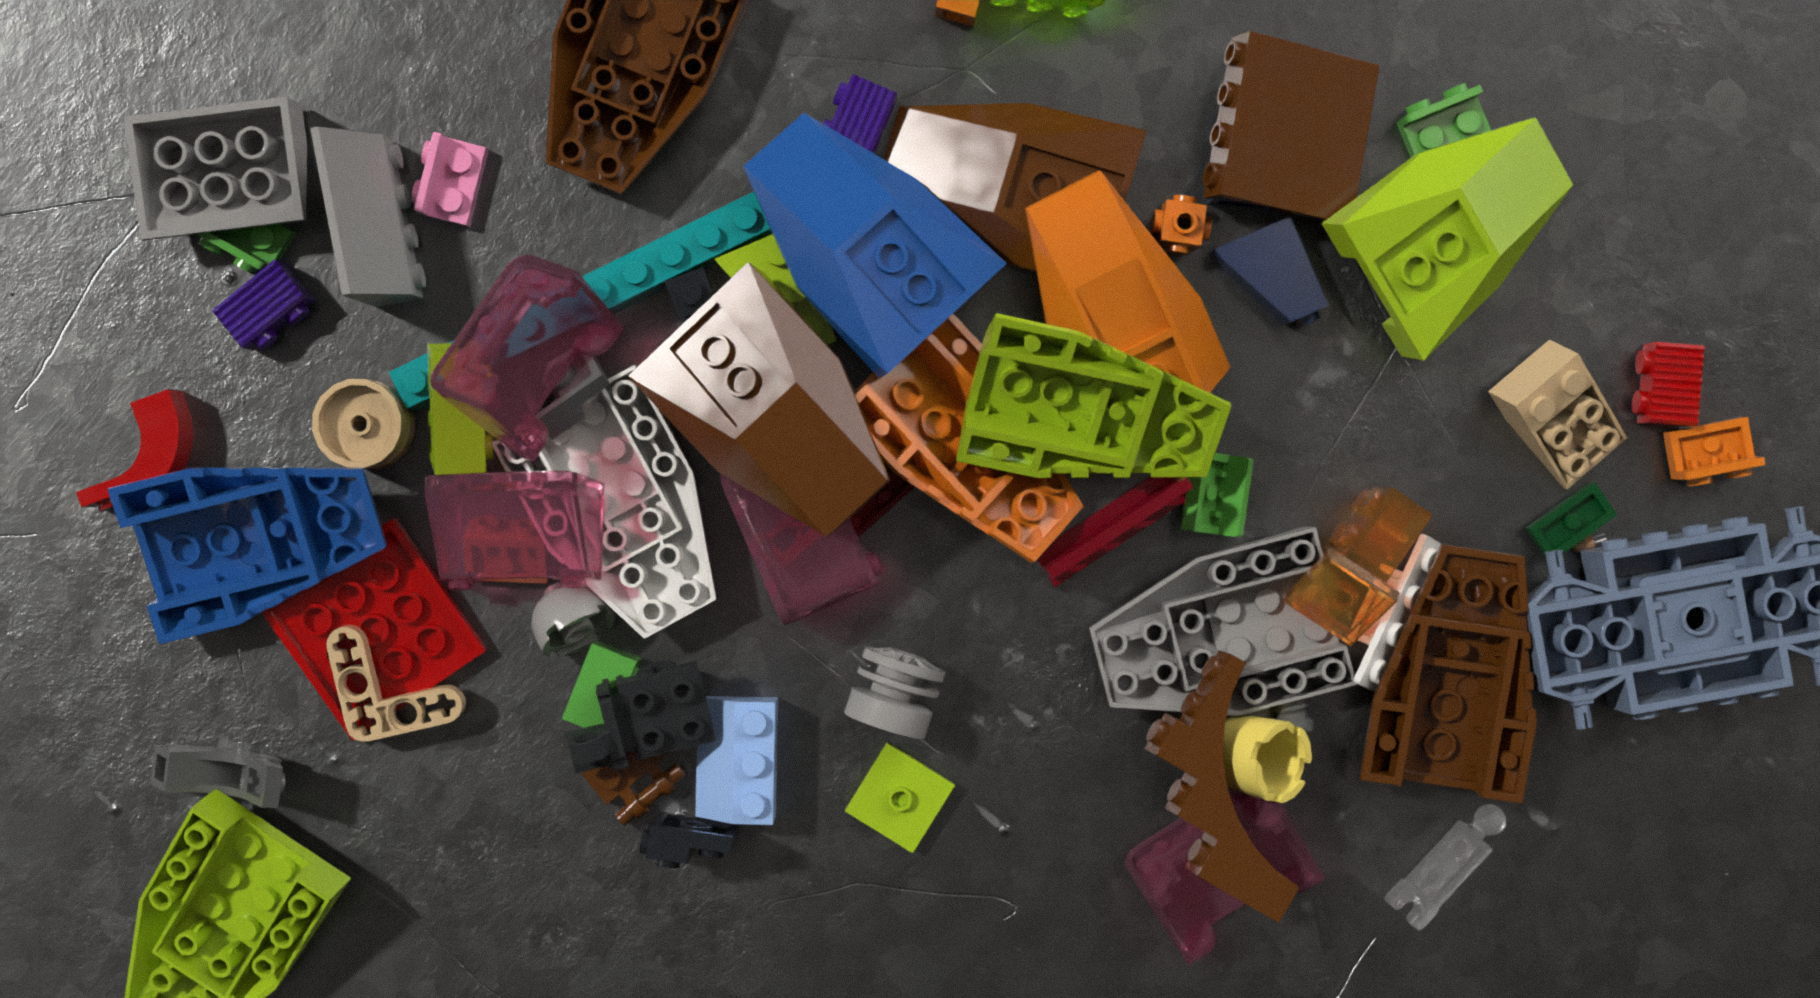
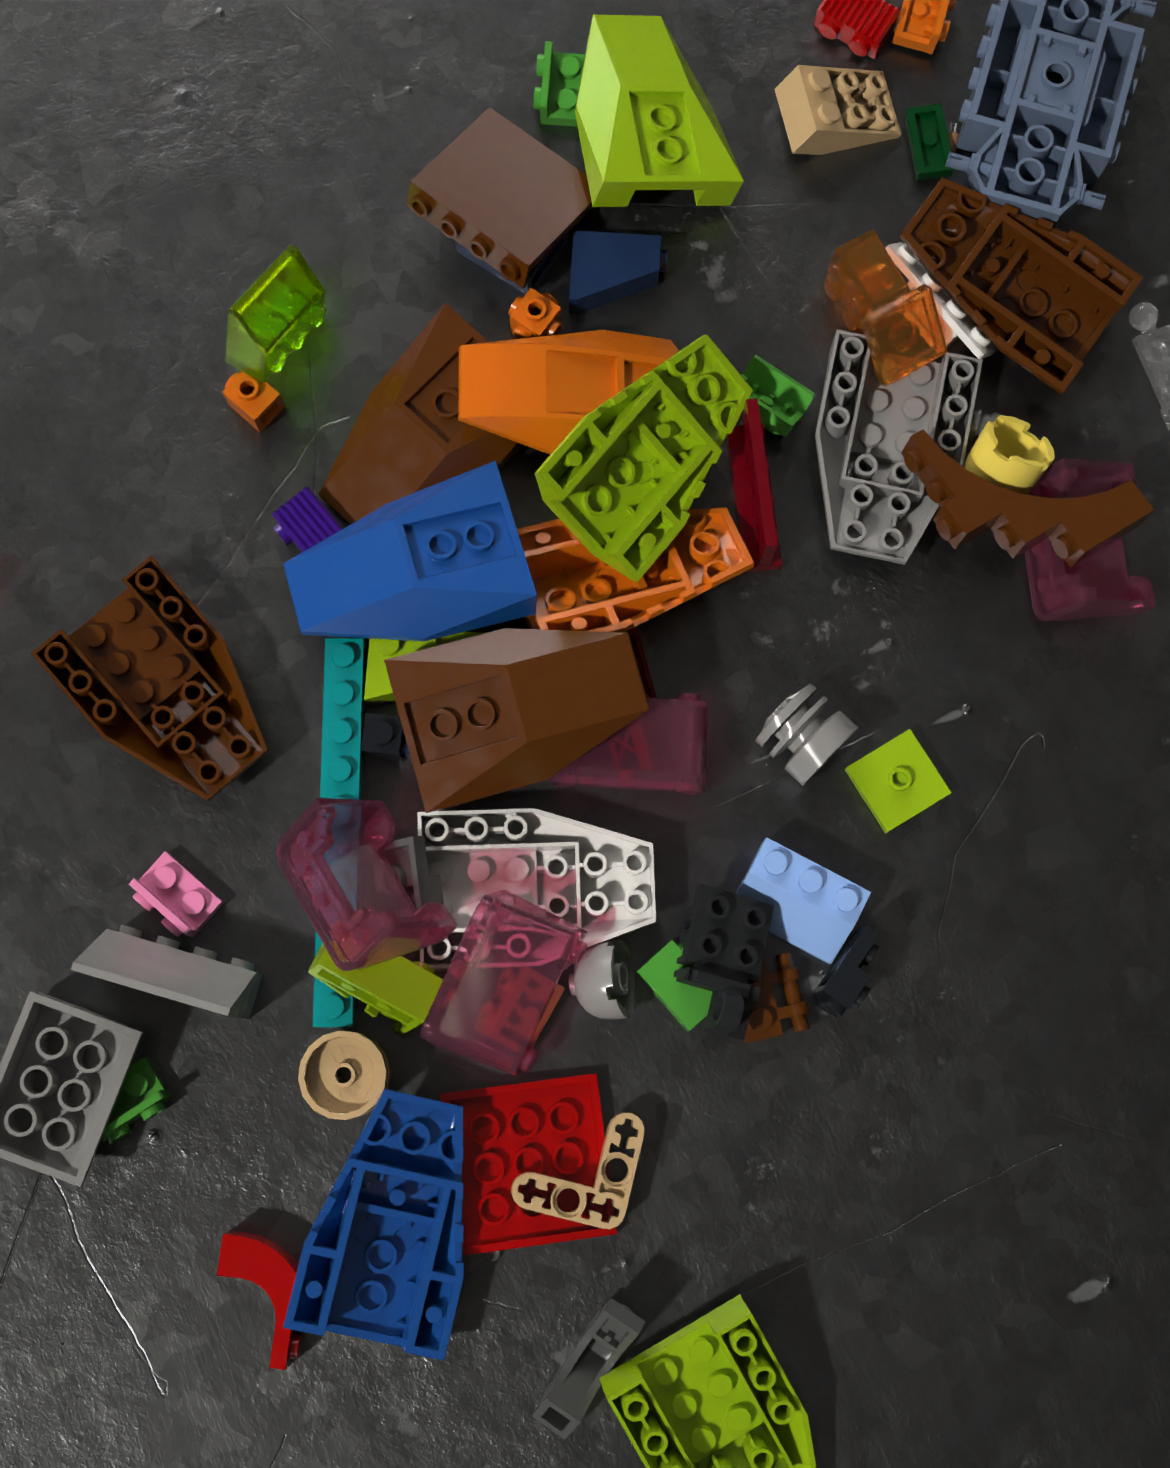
camera: 60 degrees left, 10 degrees down
dark purple brick [212,259,315,351] -> none

